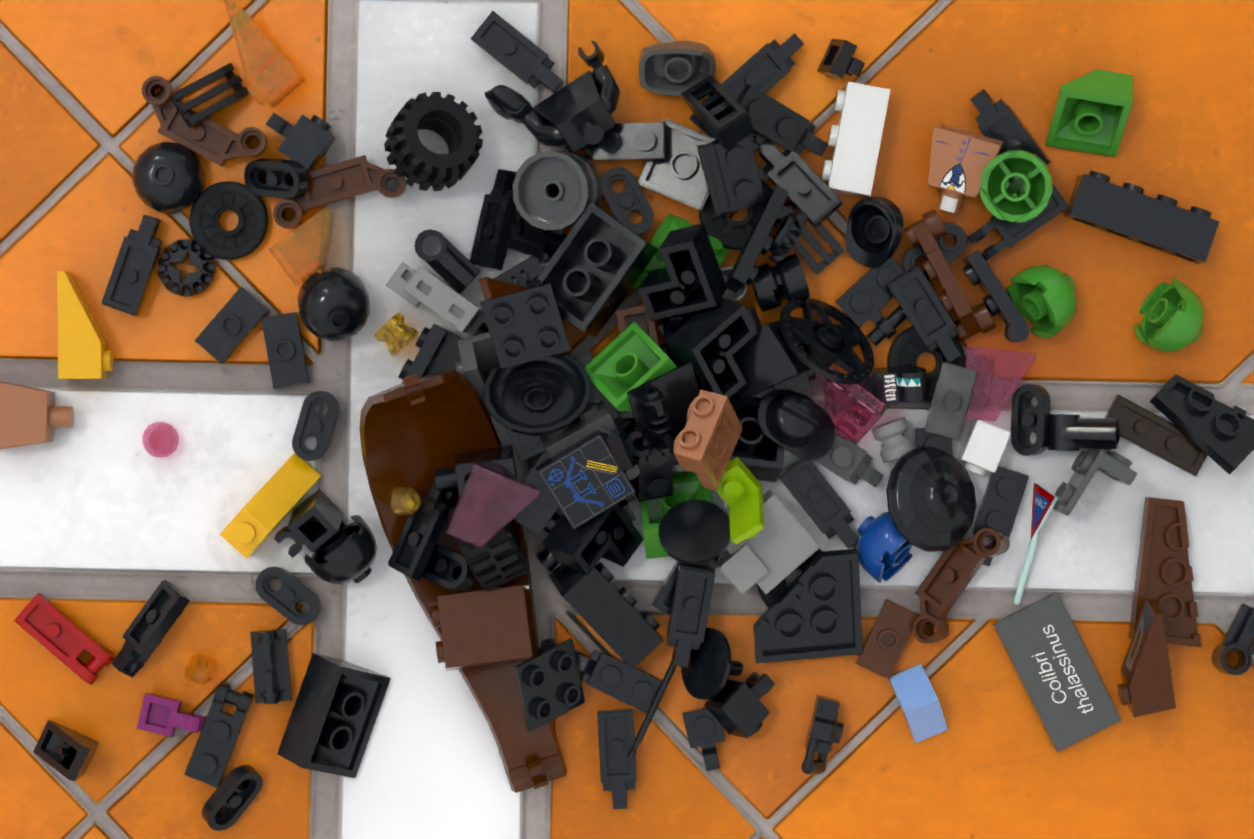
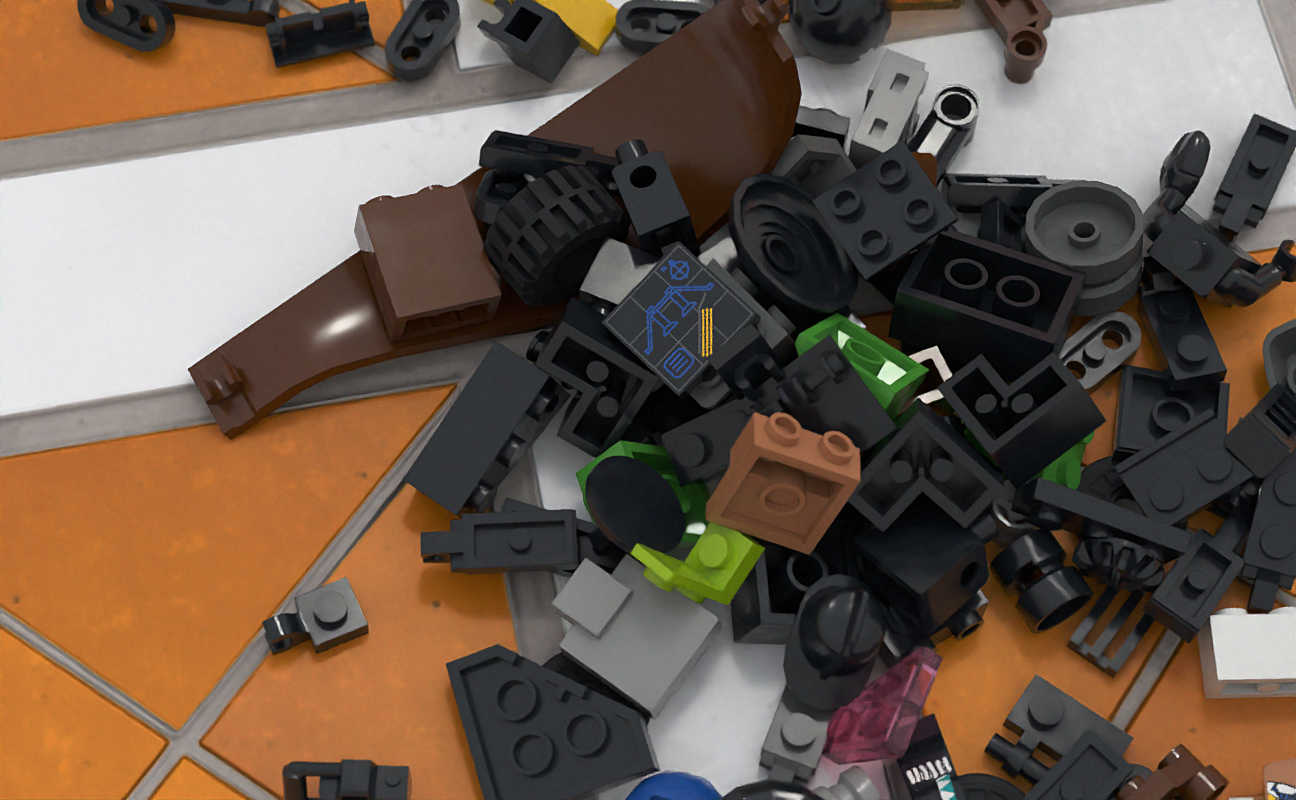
camera: 80 degrees right, 25 degrees down
black slope [277,653,391,778] -> none
black cylinder [304,515,377,584] -> none
clear yellow wheel [374,312,419,357] -> none
black tyre [384,92,483,192] -> none
clear yellow hinge [390,486,421,516] -> none
clear pink wing [445,465,540,547] -> none
black hinge [515,638,585,732] -> none
black hinge [575,650,662,713] -> none
black hinge [597,709,637,809] -> none
black piece [627,661,677,760] -> none
black shield [682,628,743,700] -> none
black brick [704,672,775,738] -> none
black wheel [779,298,874,384] -> none
black hinge [779,458,859,548] -> none
black hat [845,196,904,268] -> none

